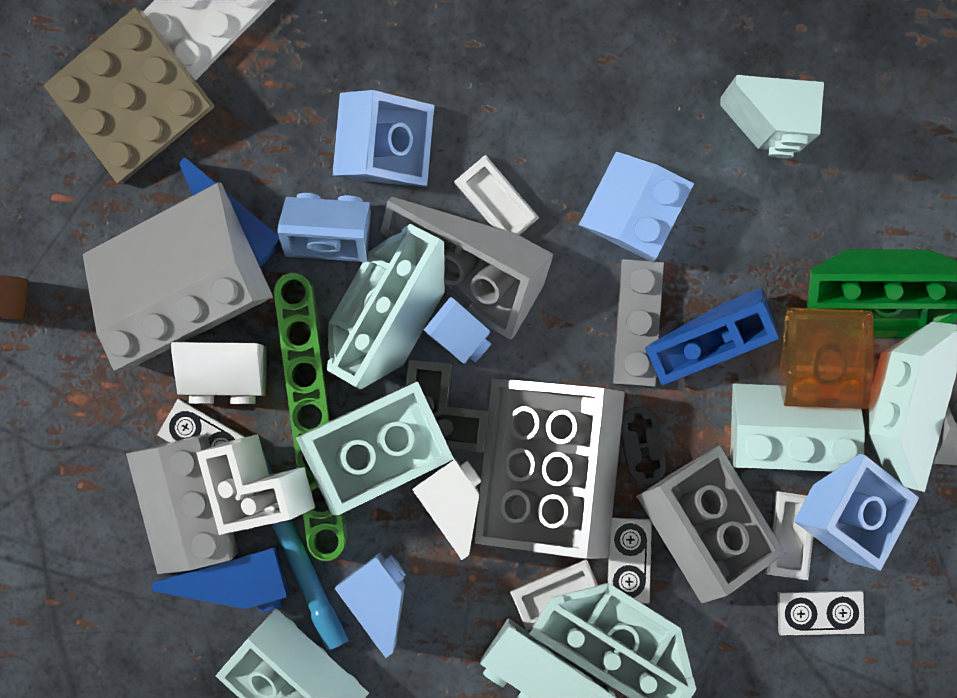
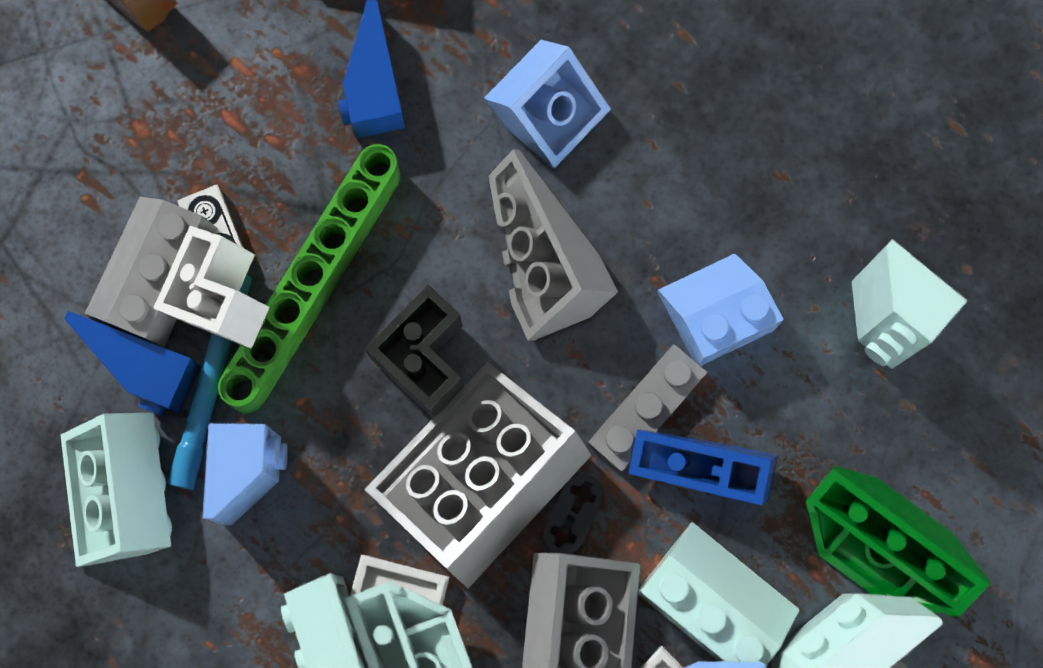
camera: 30 degrees right, 10 degrees down
light grey slope [83,183,273,371] -> none
white slope [171,342,267,404] -> none
light blue slope [278,193,371,262] -> none
light aqua slope [296,382,454,515] -> none
light aqua wedge [327,224,445,389] -> none
white slope [412,458,481,560] -> none
light blue slope [424,297,491,365] -> none
white tile [454,155,539,235] -> none
tile [607,518,652,603] -> none
clear orange slope [778,308,874,409] -> none

